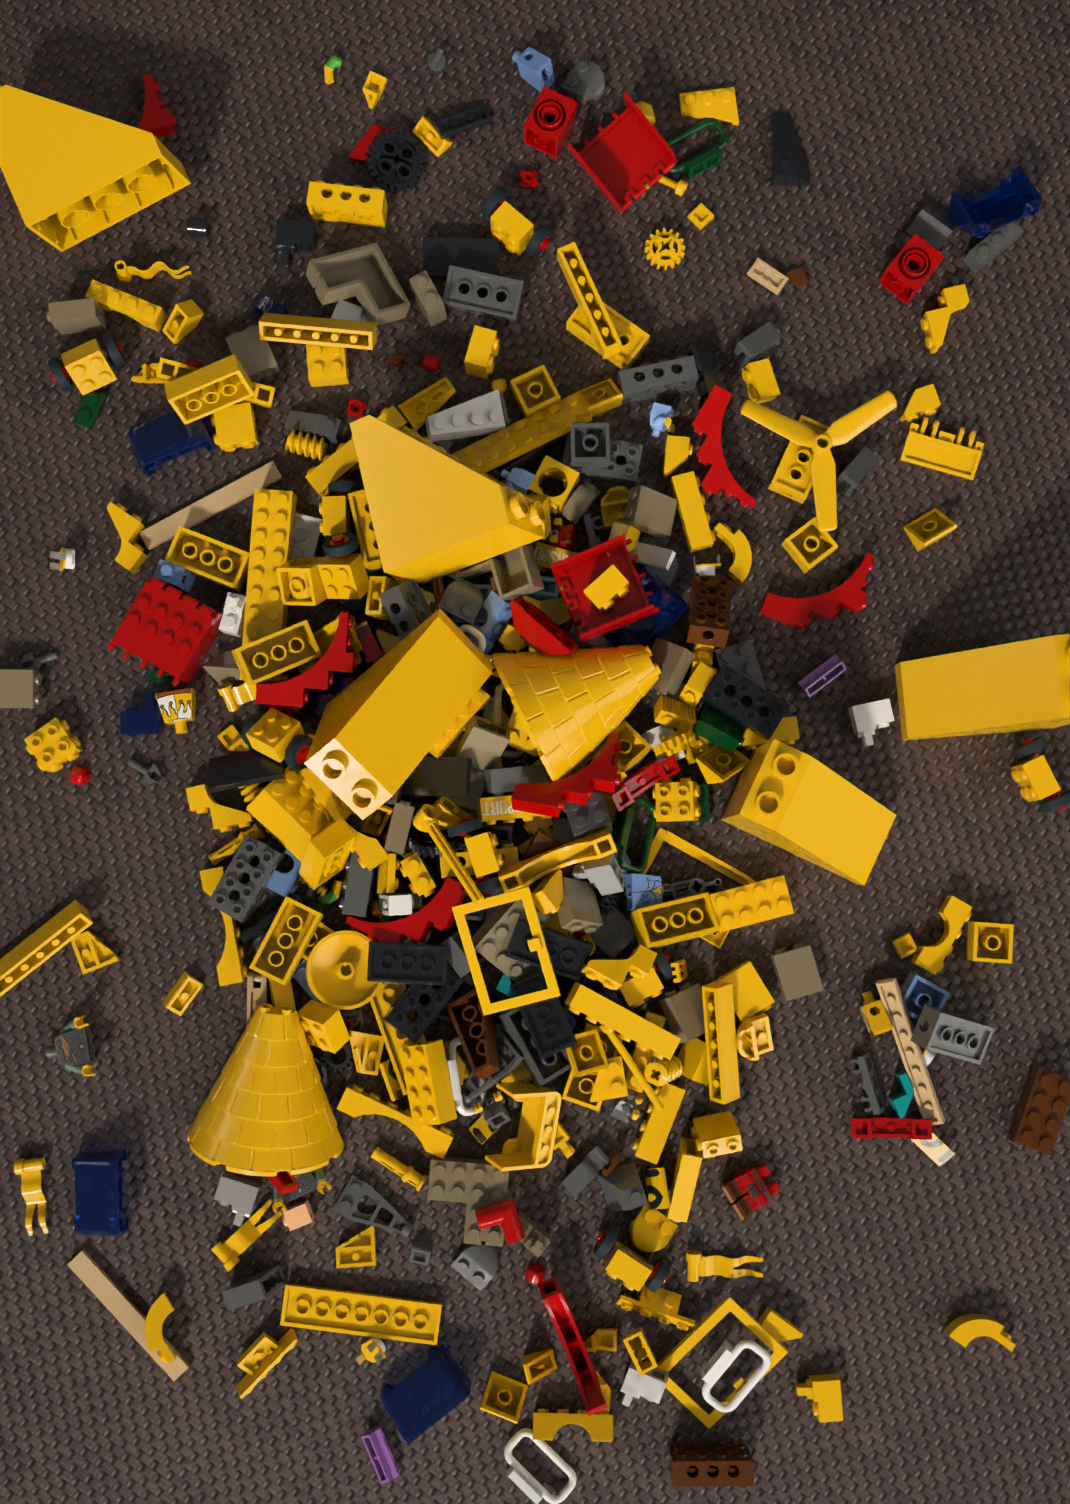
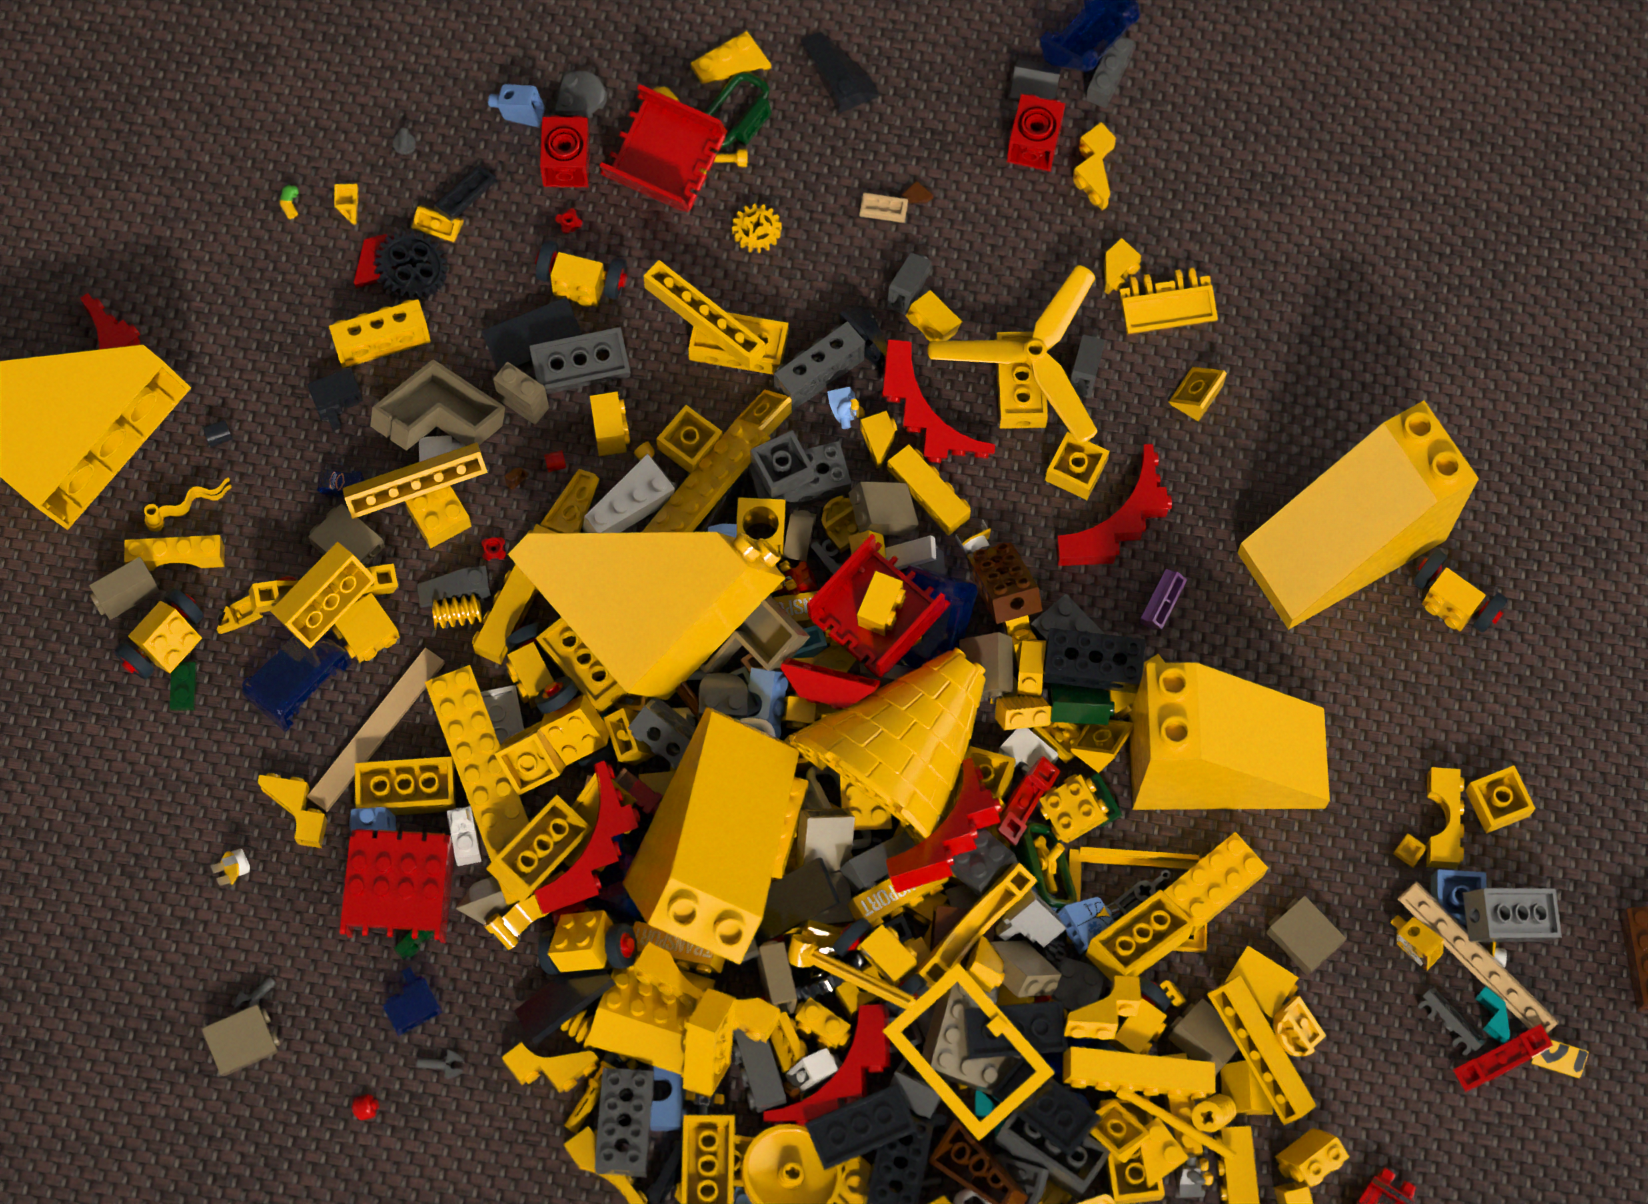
camera: 25 degrees left, 15 degrees down
yellow brick [24,718,83,773] -> none
torso [155,688,196,734] -> none
yellow slope [162,300,204,344] -> none
yellow slope [217,725,252,752] -> none
arm [318,880,343,904] -> none
yellow slope [361,805,393,837] -> none
yellow gear [653,731,695,756] -> none
yellow tile [687,203,714,230] -> none
yellow arch [713,522,752,585] -> none
white hinge [848,698,895,747] -> none
none -> yellow piece [1033,836,1065,895]

